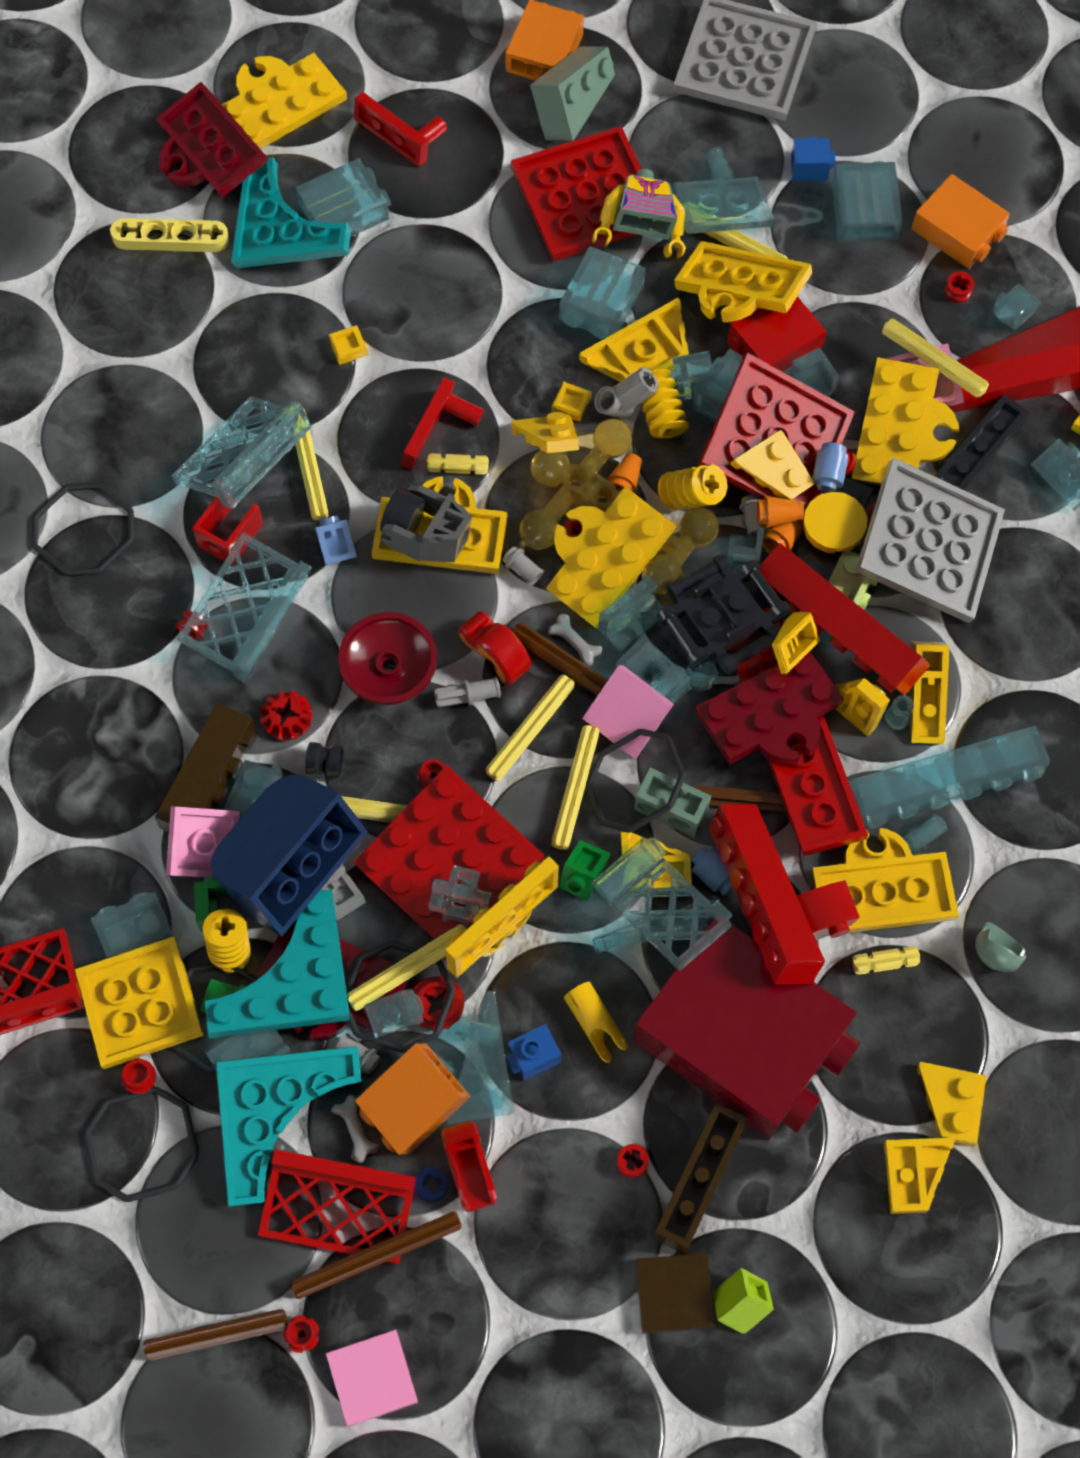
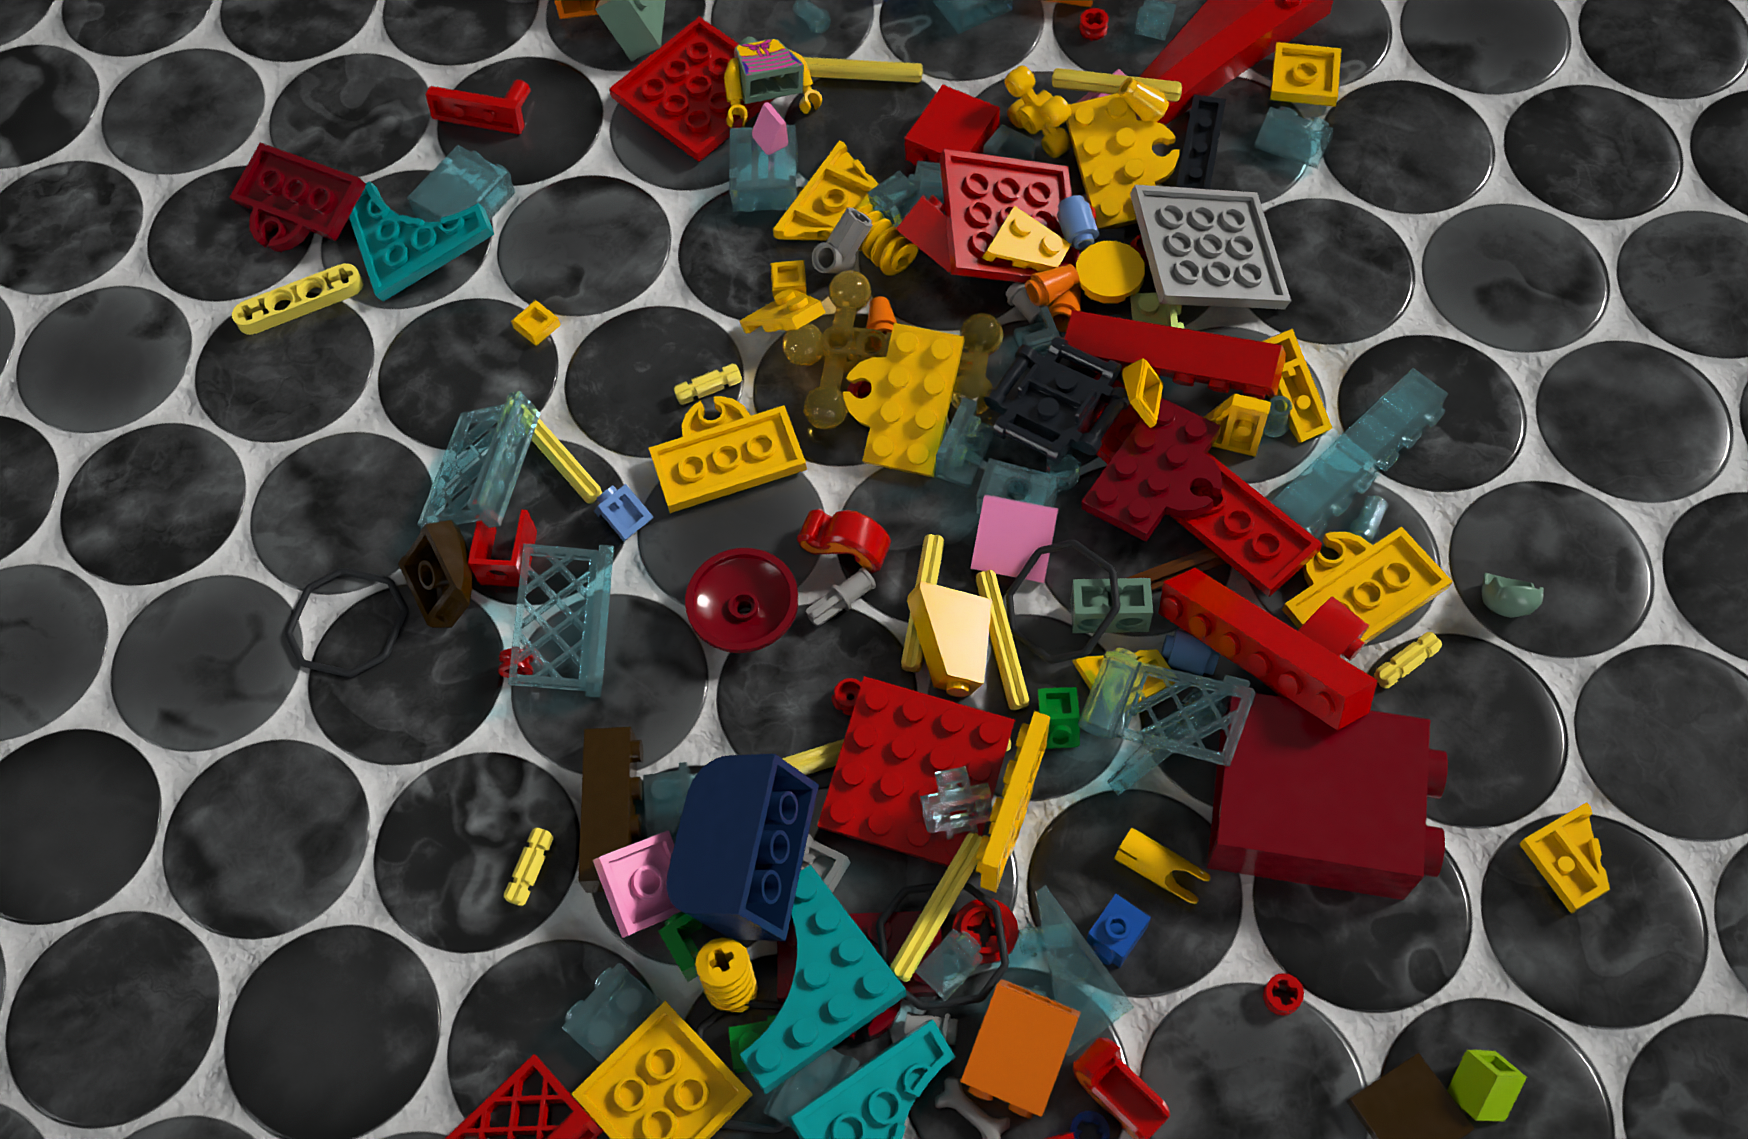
camera: 20 degrees left, 5 degrees down
yellow plate [222,53,347,149] -> none
red gear [260,690,313,741] -> none
black wheel [305,742,344,778] -> none
dark grey piece [380,485,472,562] -> none
red piece [401,377,484,471] -> none
light grey pin [502,546,544,586] -> none
reddish brown axle [512,622,608,696] -> none
light grey piece [548,614,602,667] -> none
dark brown brick [653,1103,748,1255] -> none
yellow piece [657,464,727,511] -> none
clear light blue tile [671,177,774,234] -> none
yellow plate [674,241,812,322] -> none
yellow wing [917,1062,987,1146] -> none
none -> dark brown slope [398,520,472,628]
none -> light yellow axle [504,827,553,906]
none -> bright pink slope [752,102,788,155]
none -> red slope [896,194,951,273]
none -> yellow slope [907,581,992,697]
none -> yellow gear [1004,65,1072,158]
none -> yellow cone [1118,77,1169,122]

